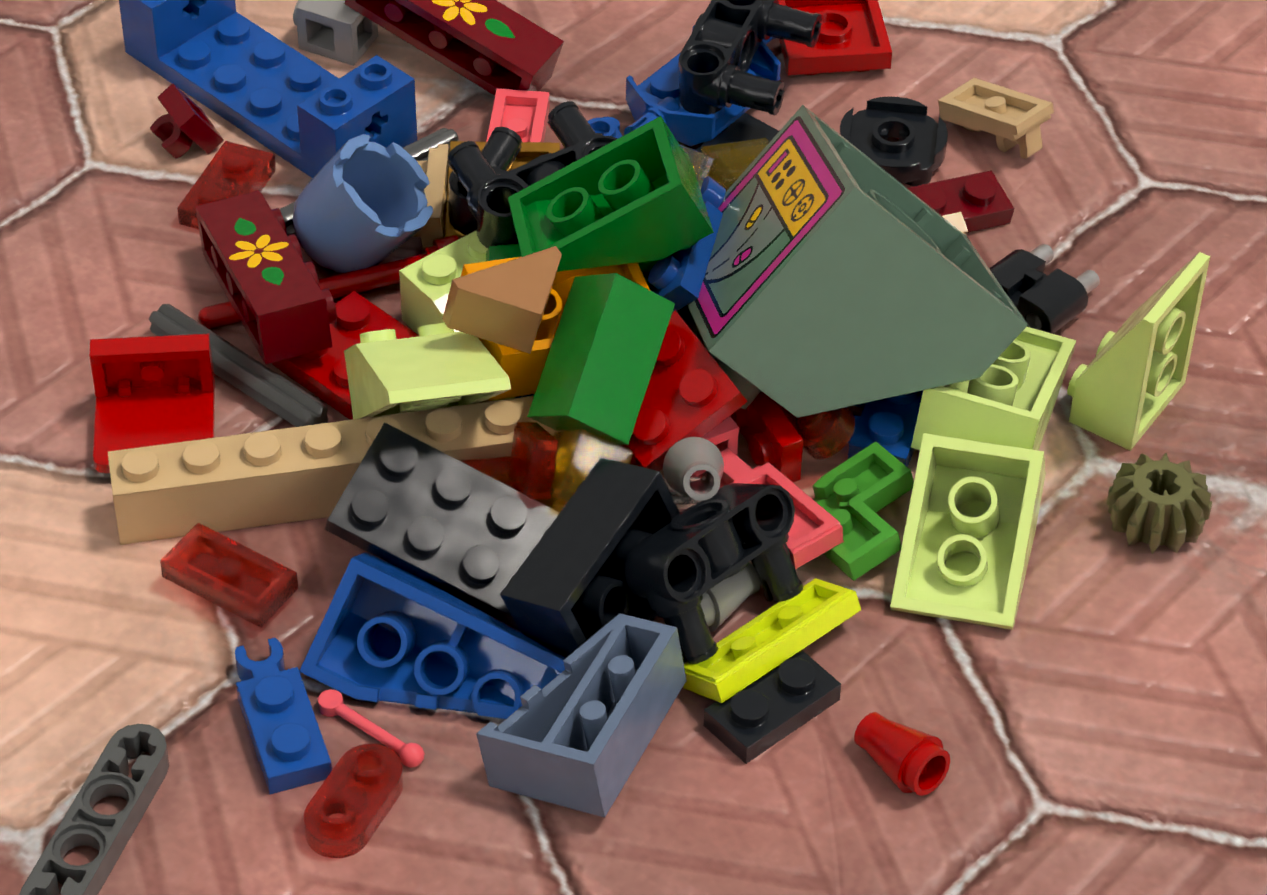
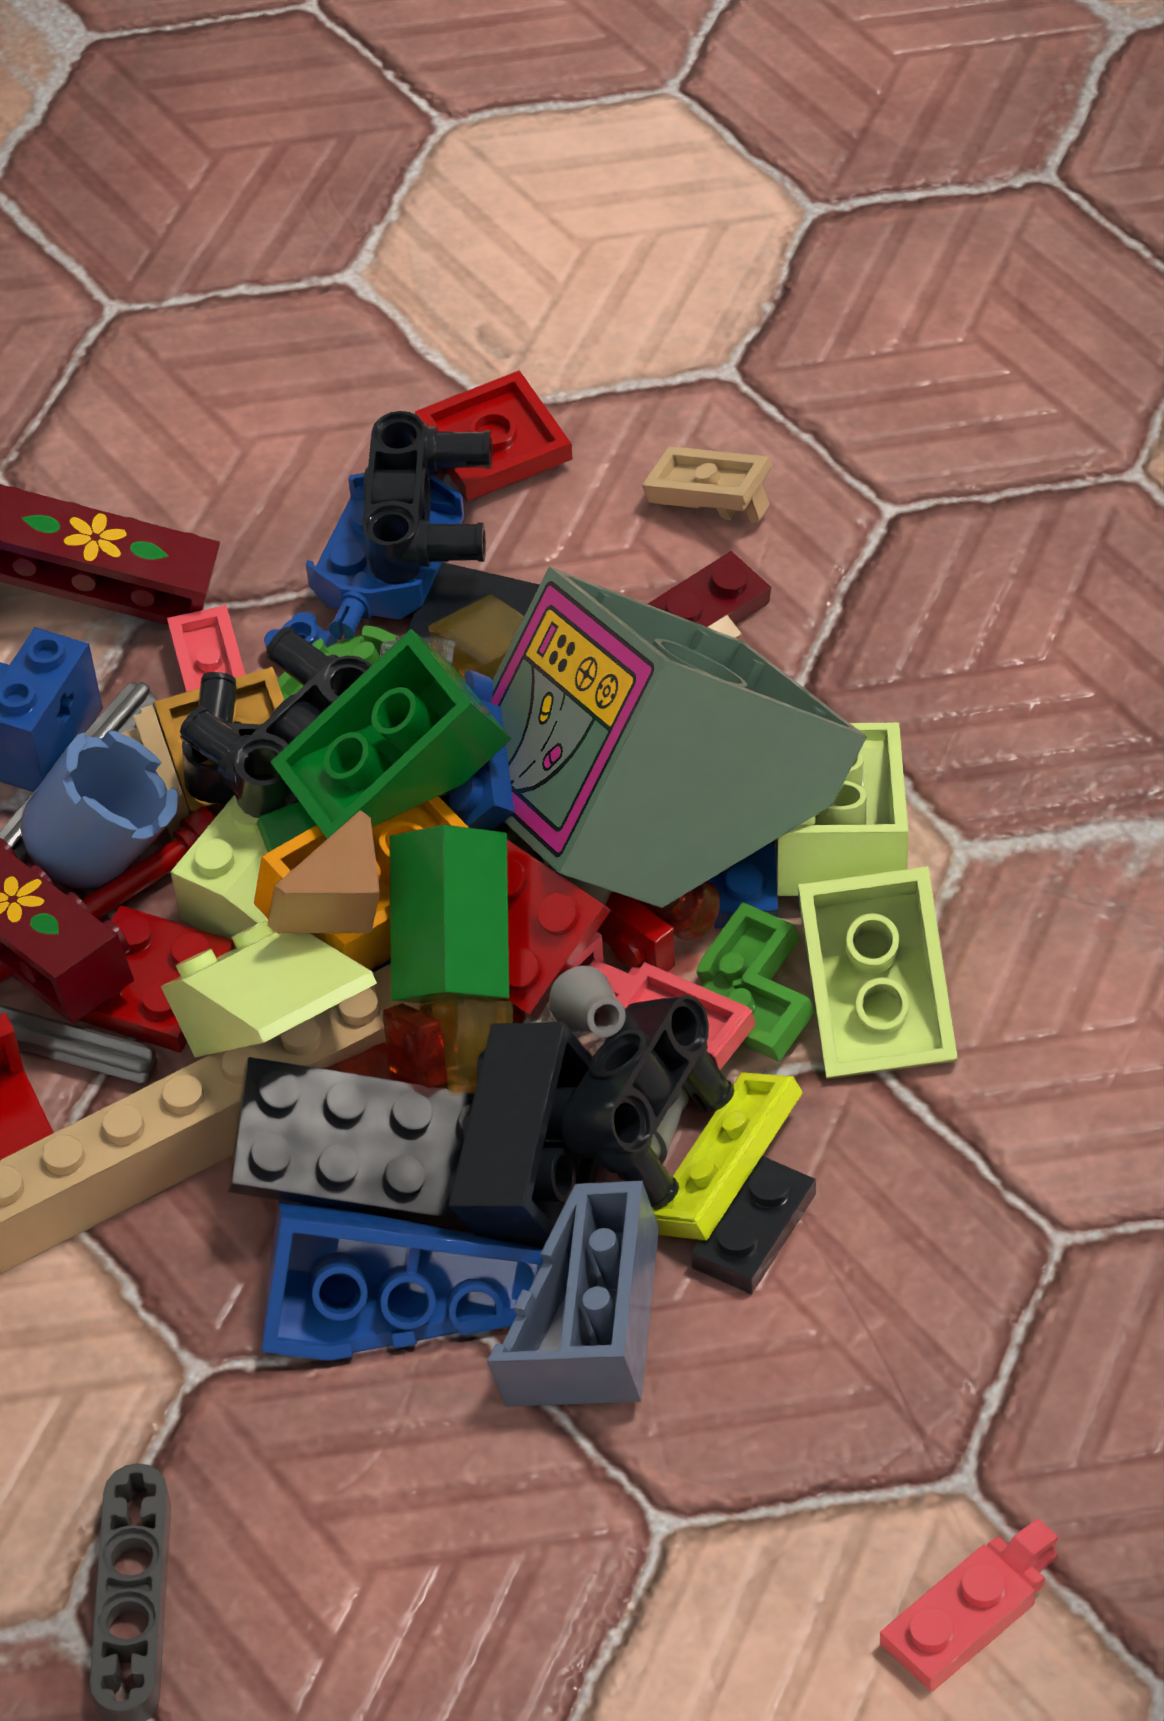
camera: 15 degrees left, 5 degrees up
clear red plate [160,523,298,628] -> none
blue plate [235,638,333,794] -> none
clear red plate [304,744,403,858] -> none
coral hinge [318,689,425,768] -> none
black plate [840,97,948,186] -> none
red cone [854,712,950,796] -> none
black piece [989,244,1100,334] -> none
yellowish green slope [1067,252,1210,451] -> none
olive gear [1107,453,1212,554] -> none

